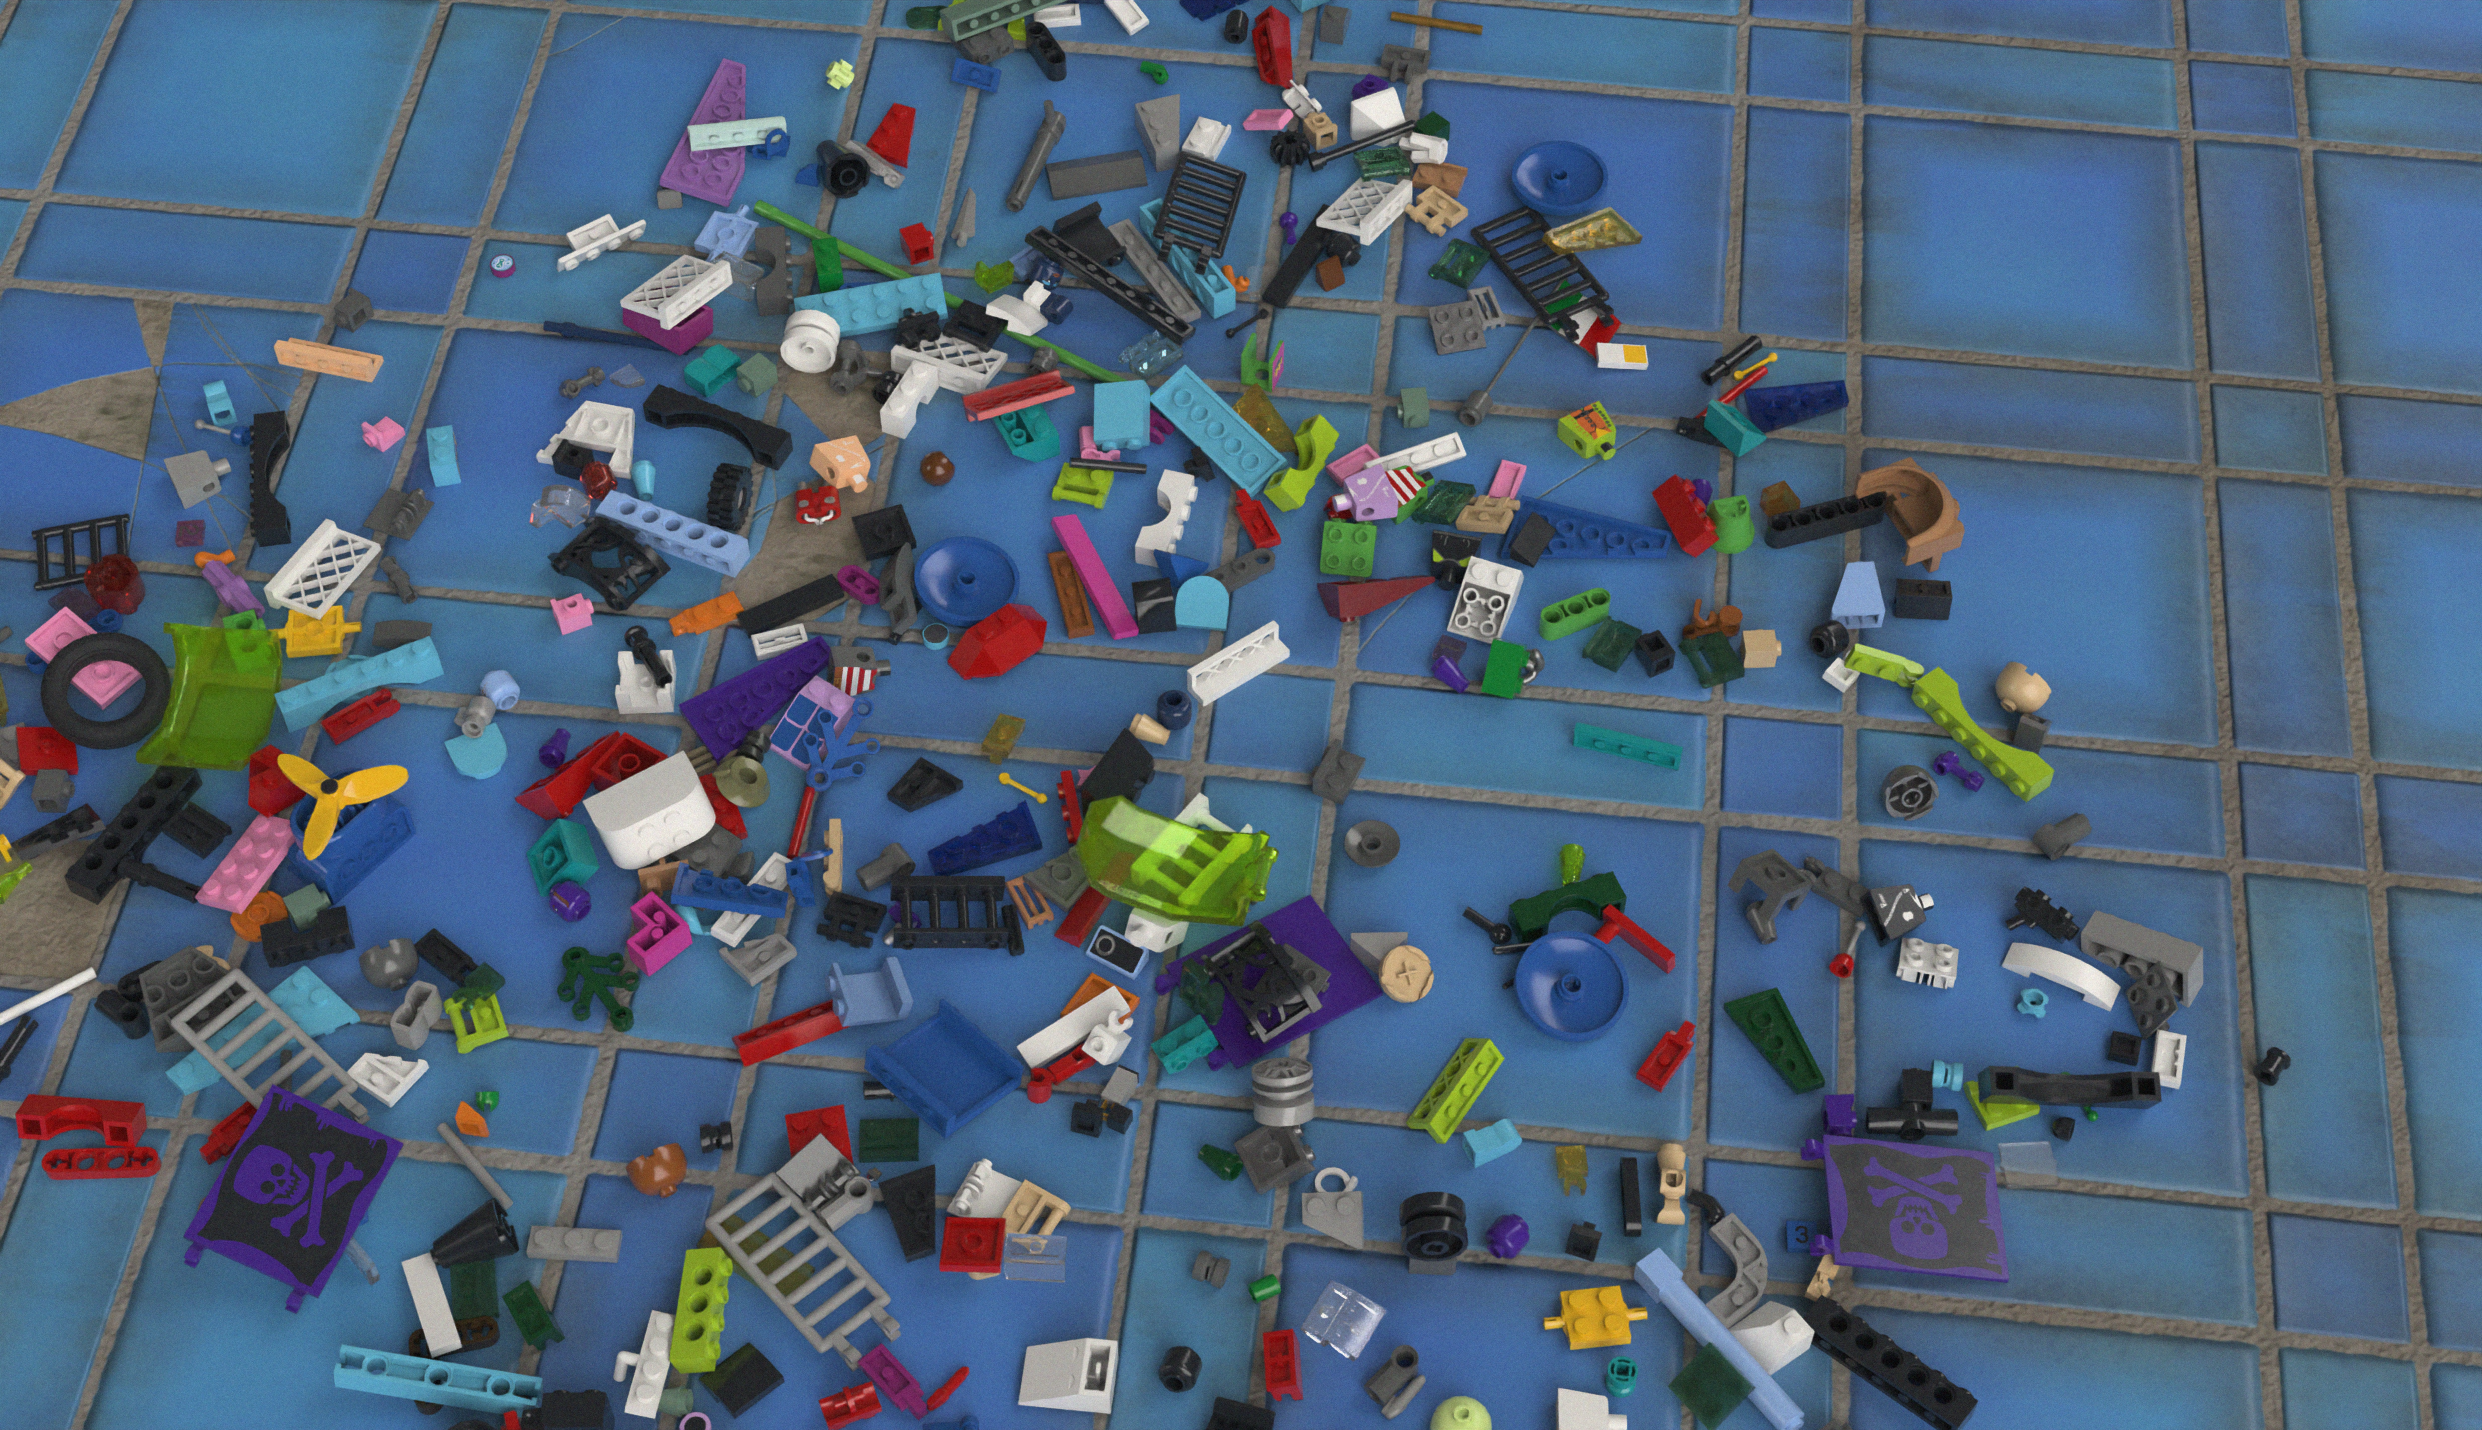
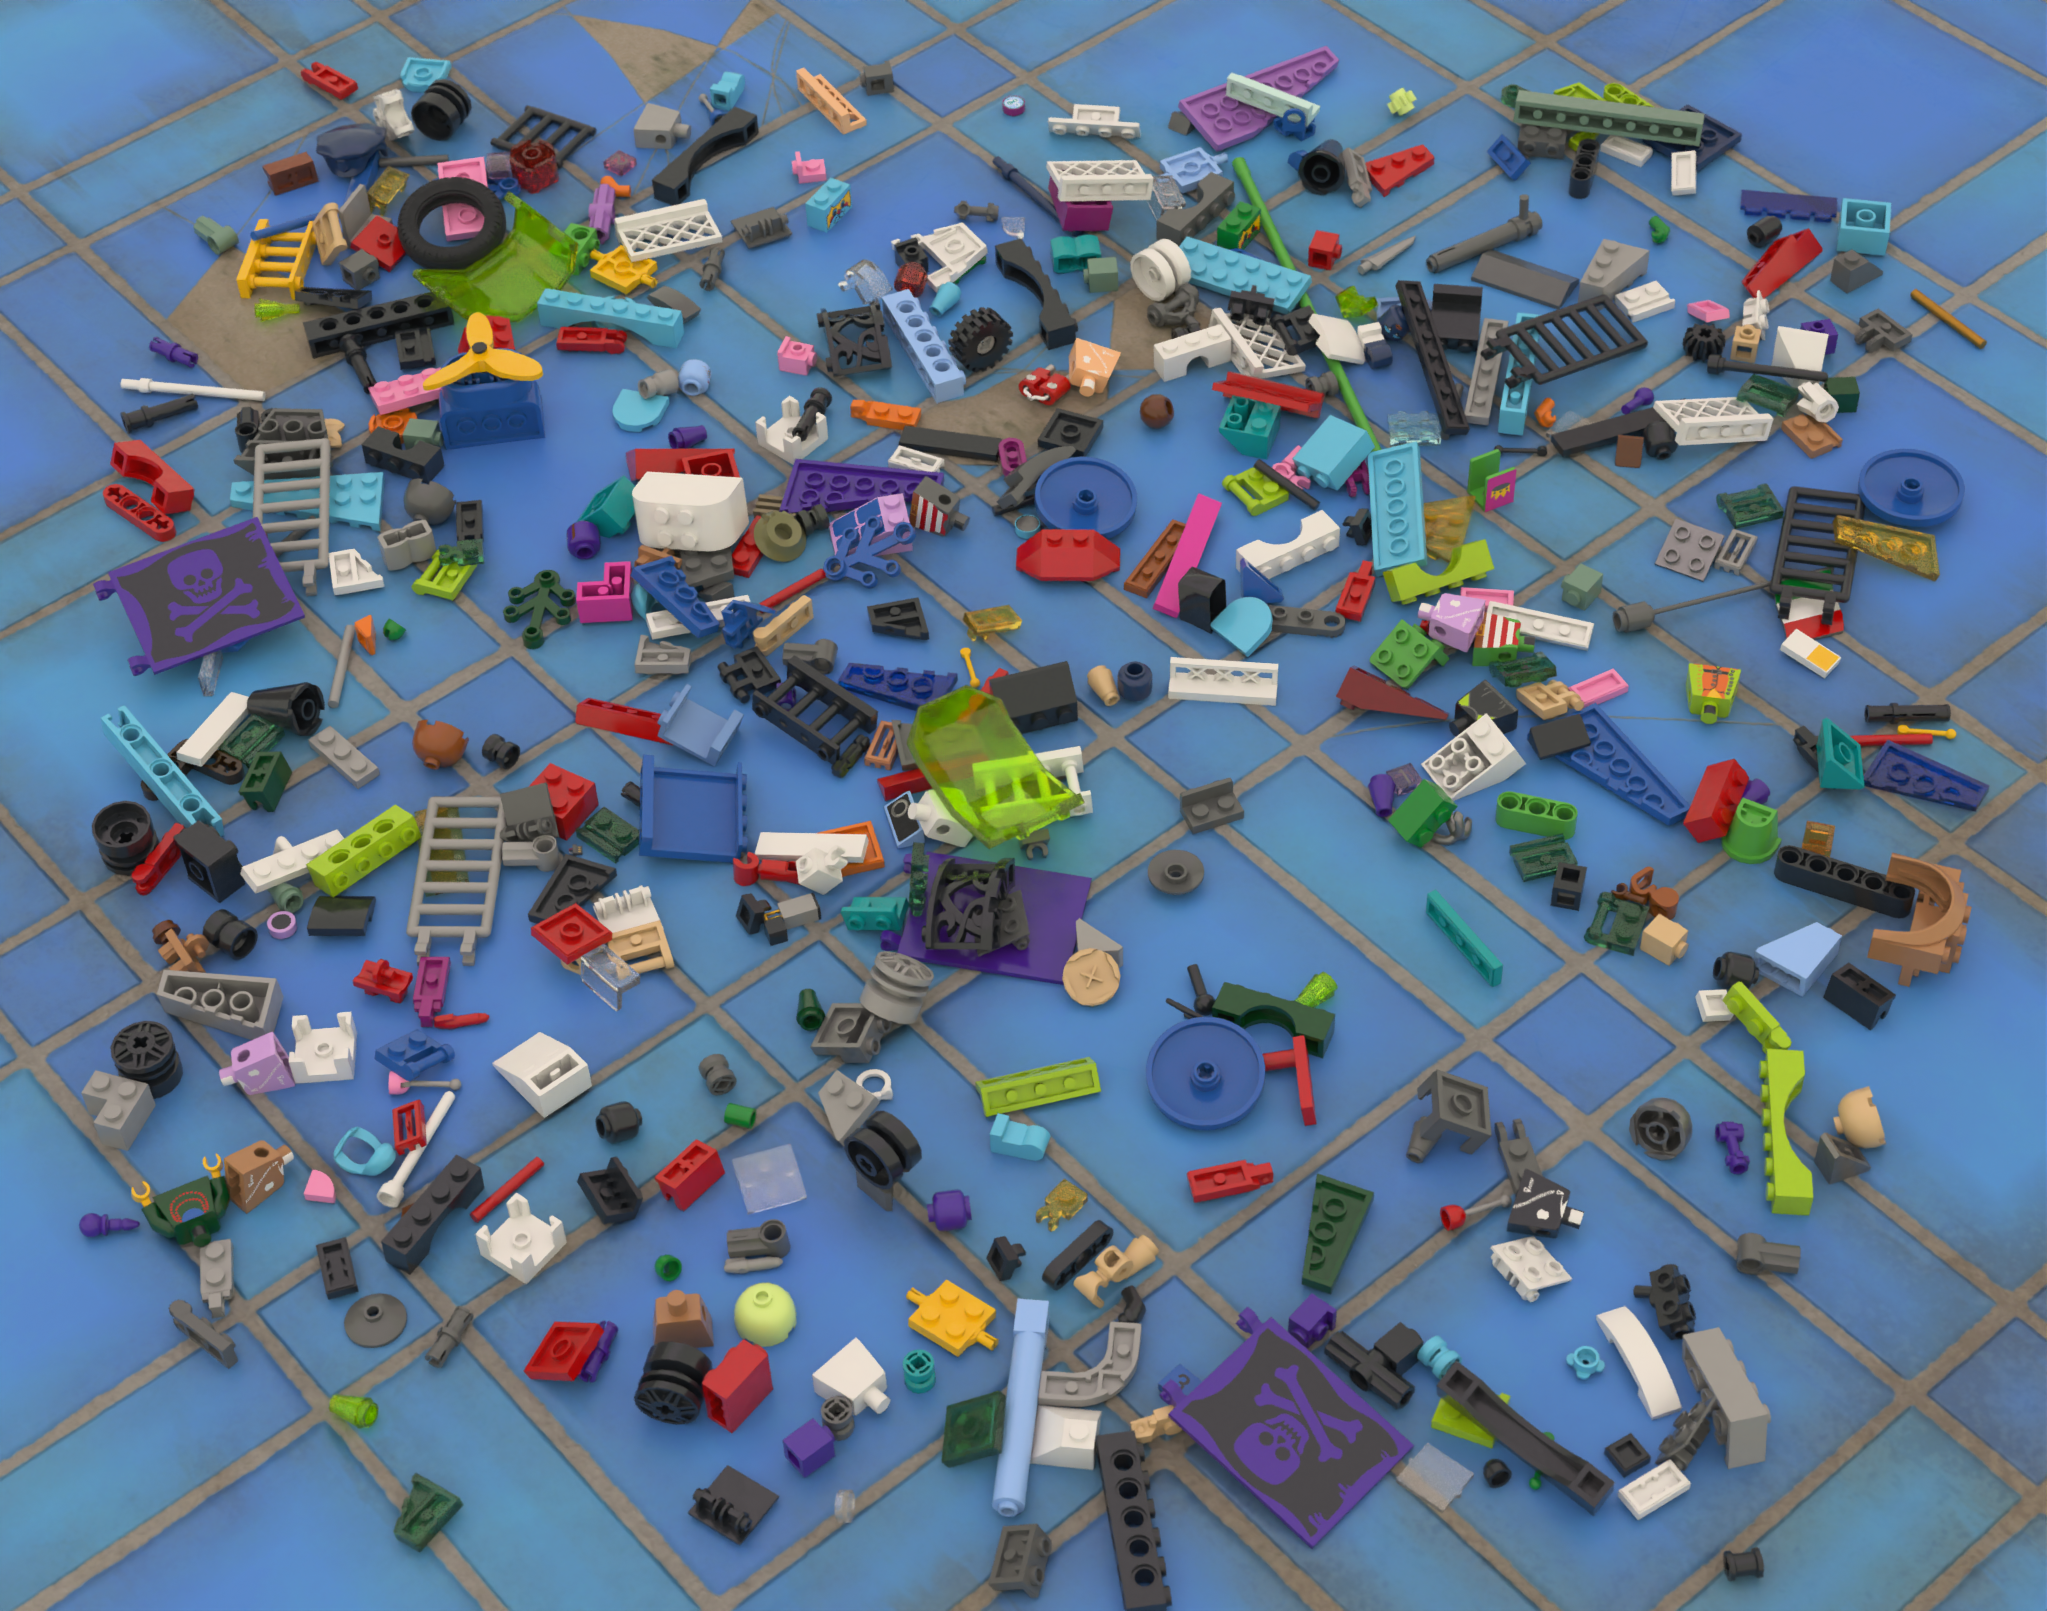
camera: 45 degrees right, 5 degrees down
tan plate [1405,185,1468,237] -> none

